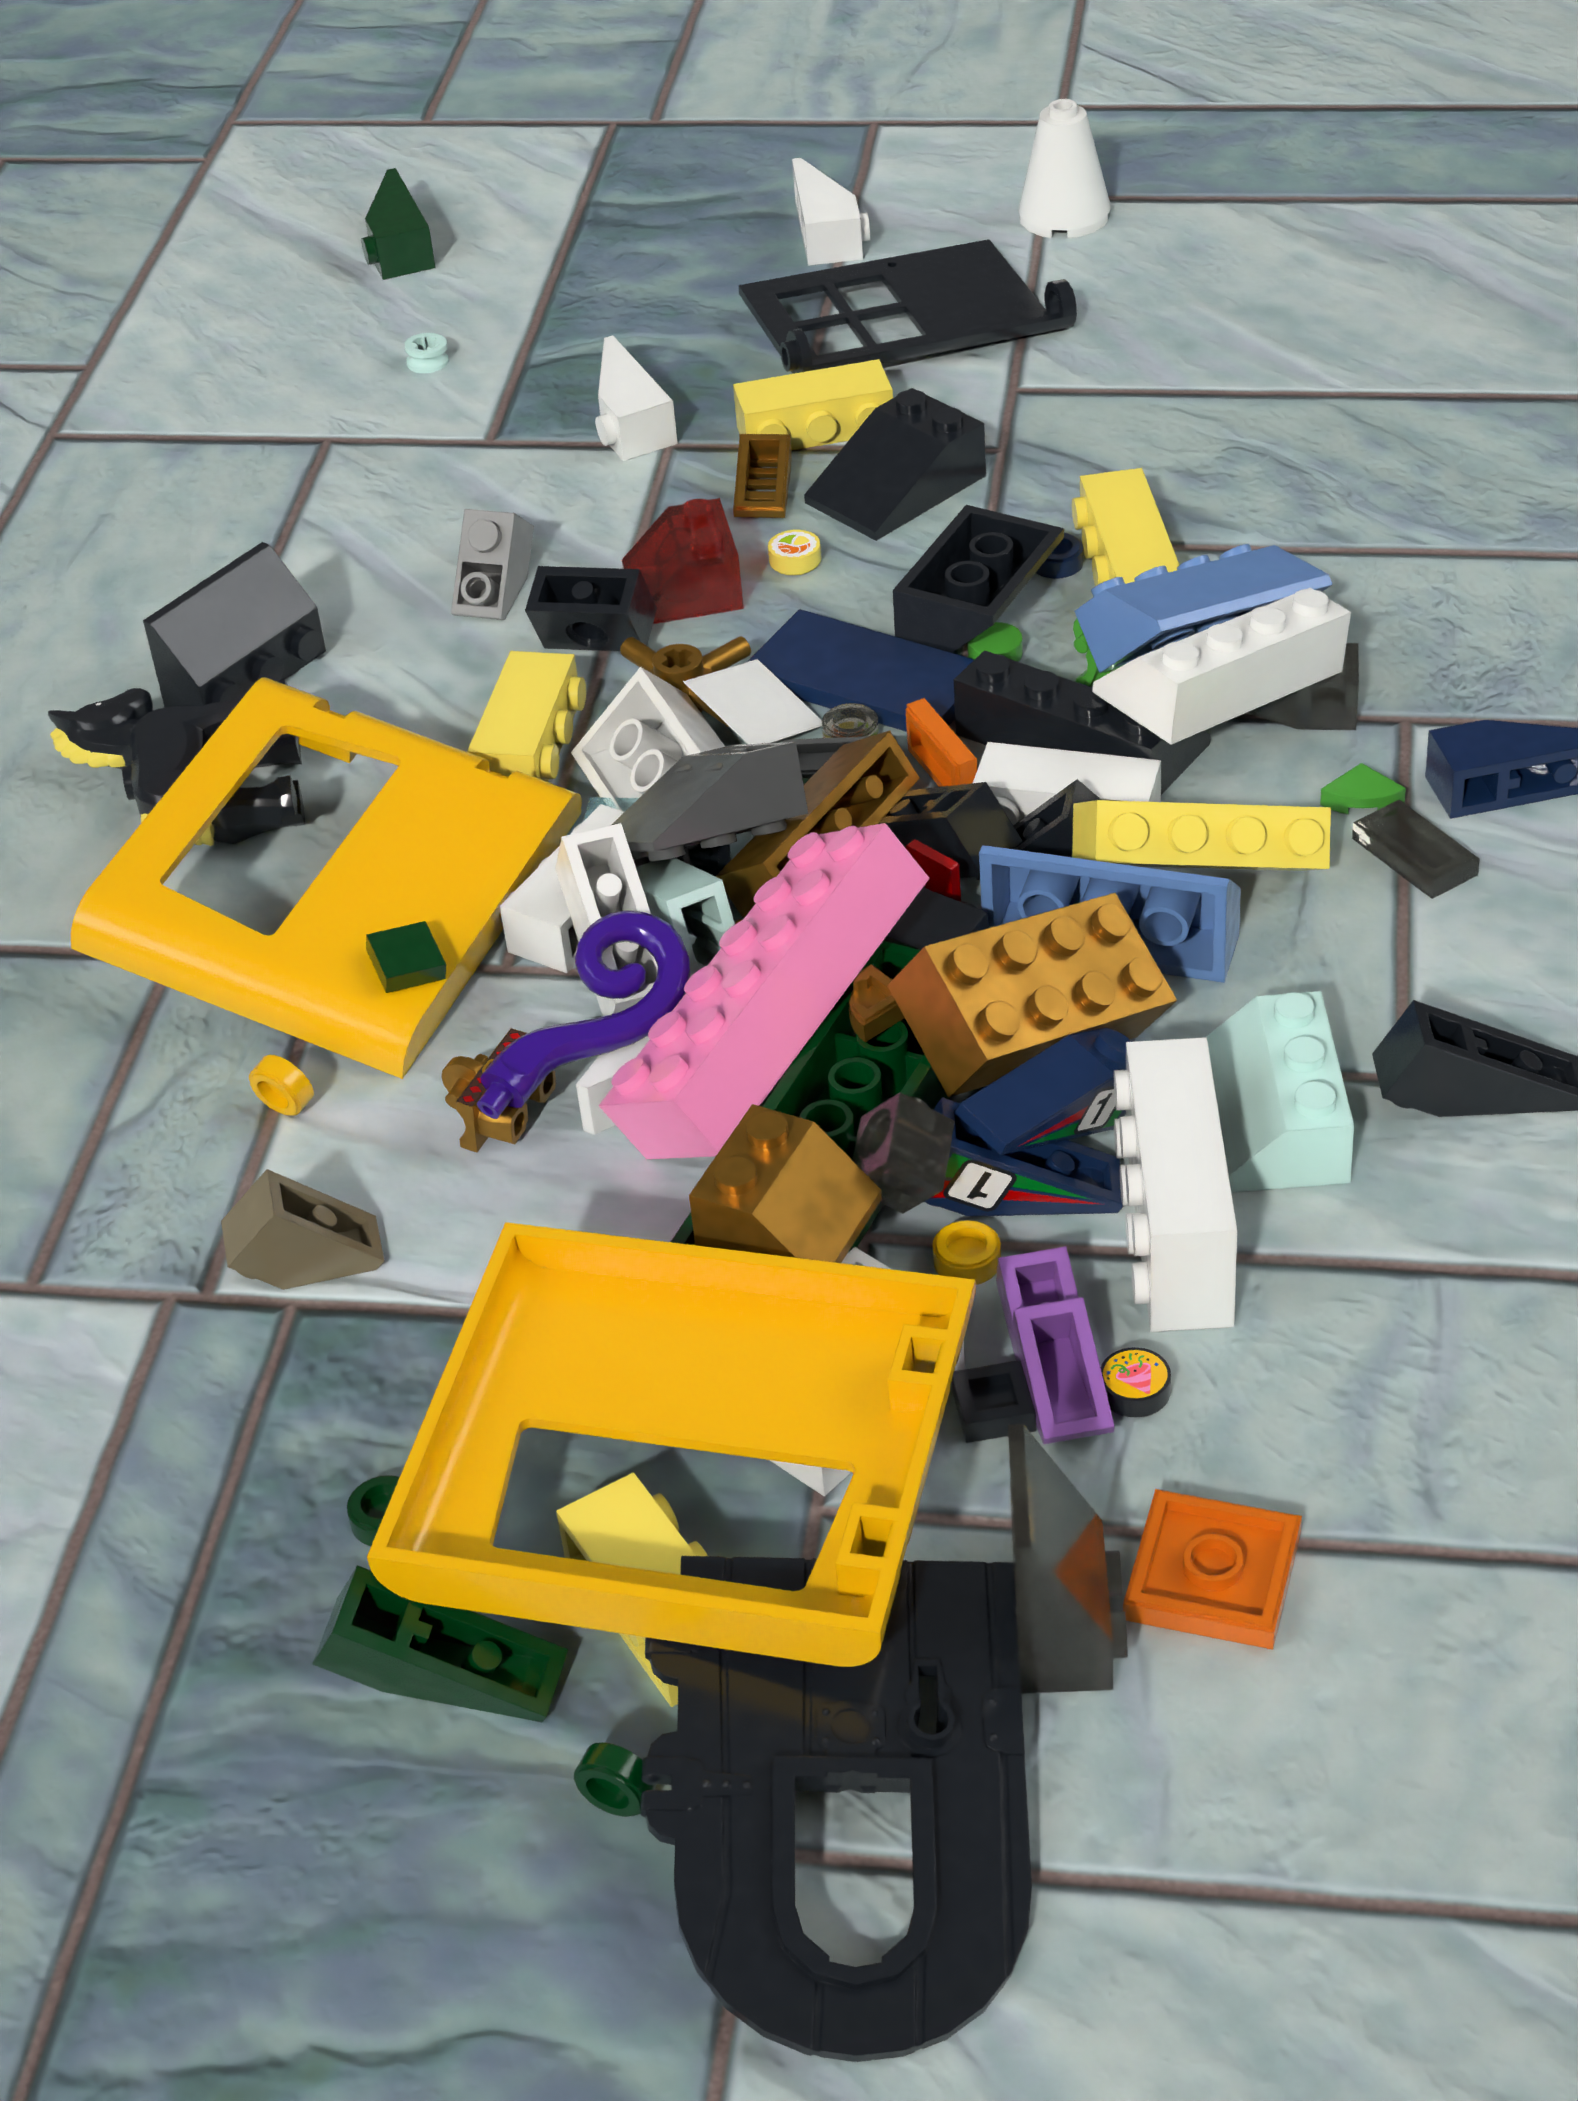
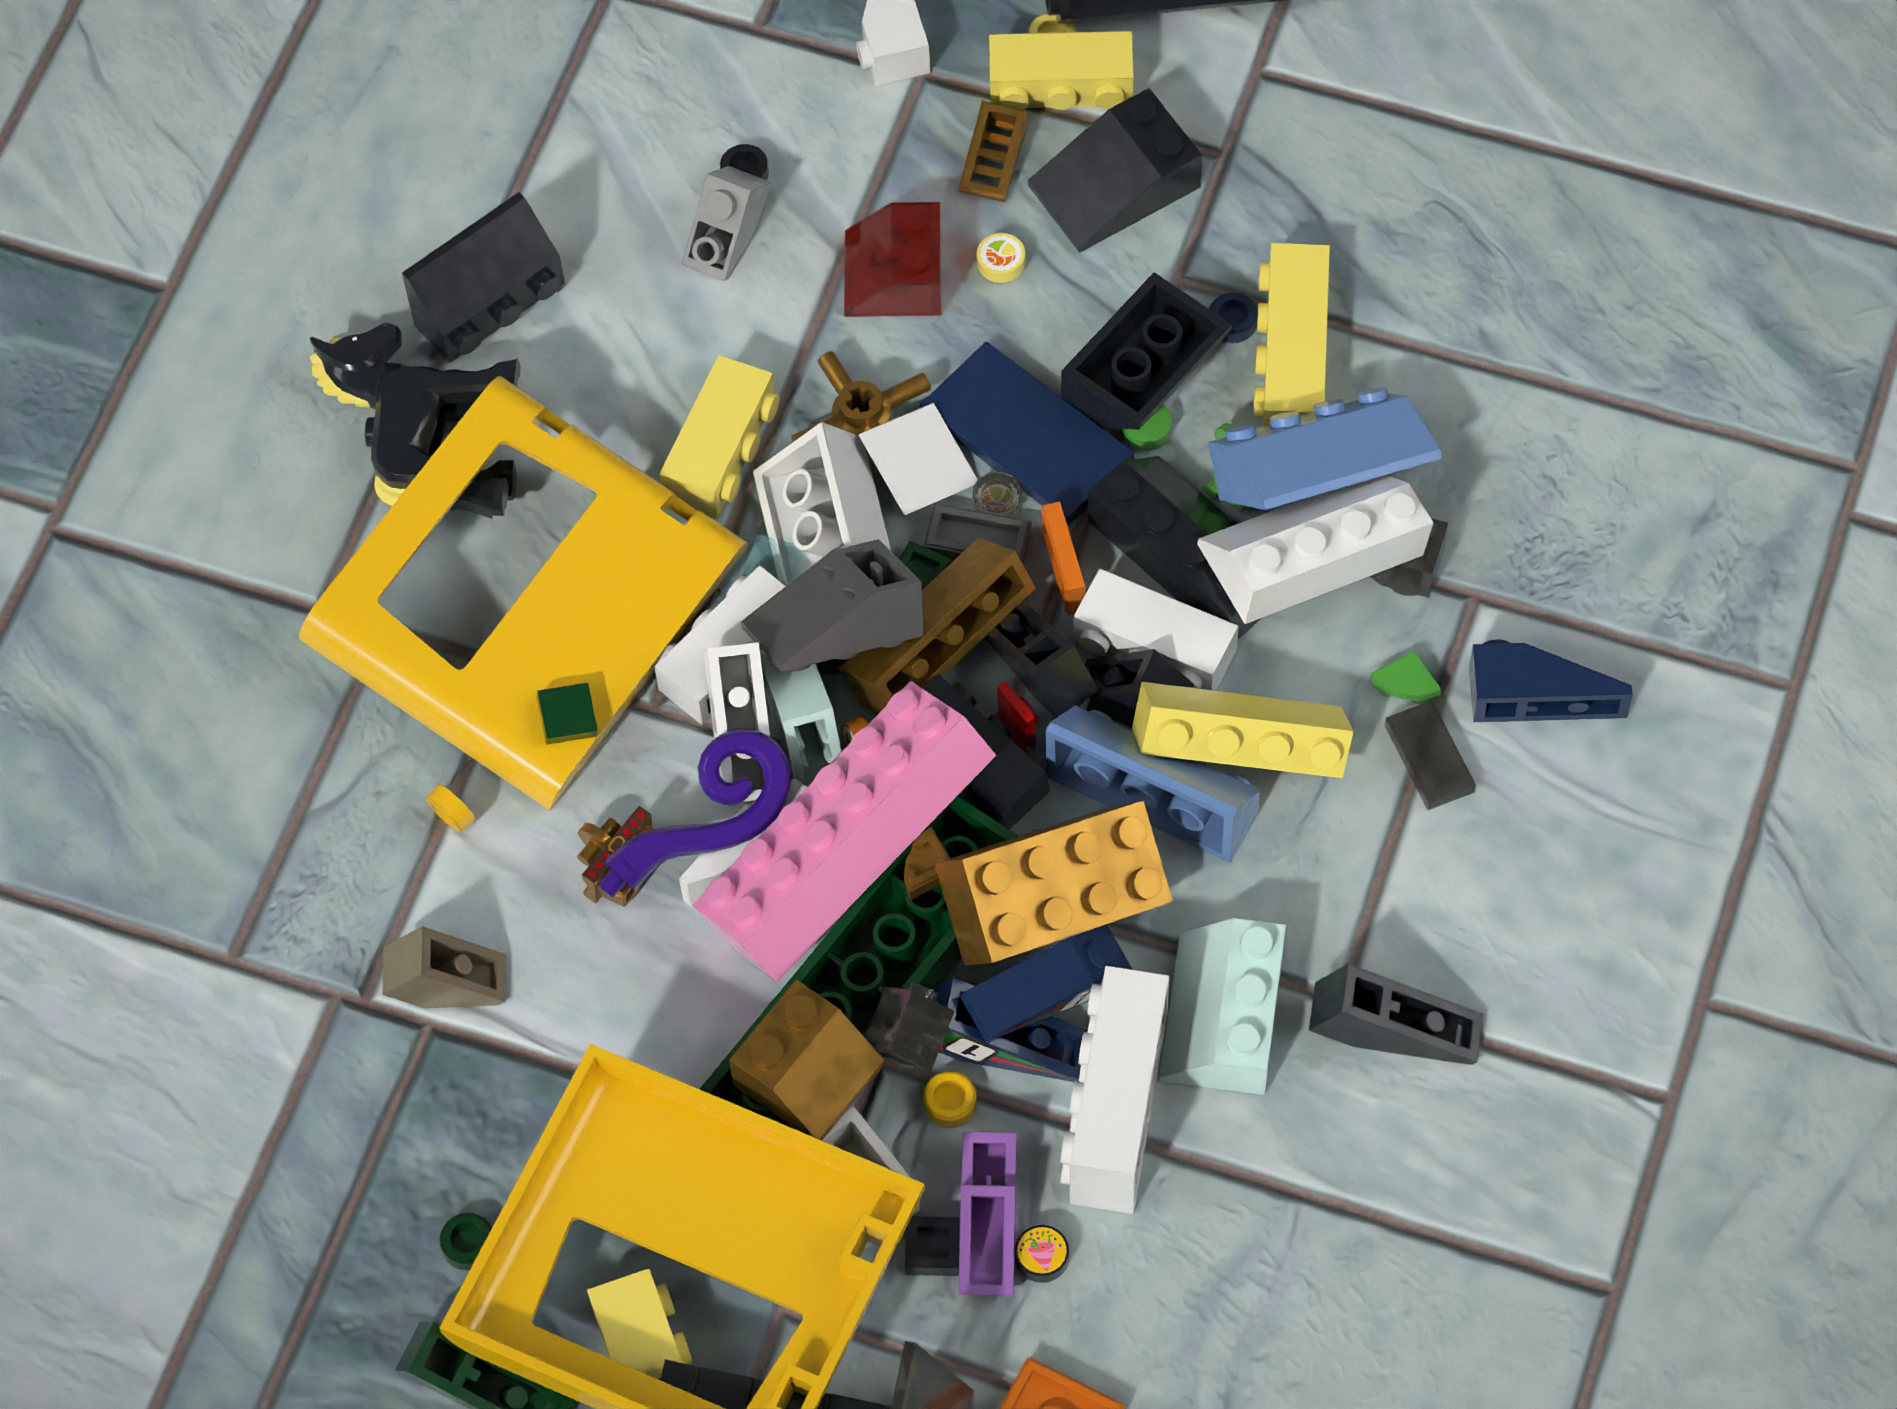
camera: 10 degrees right, 20 degrees up
black brick [525,566,657,651] -> none

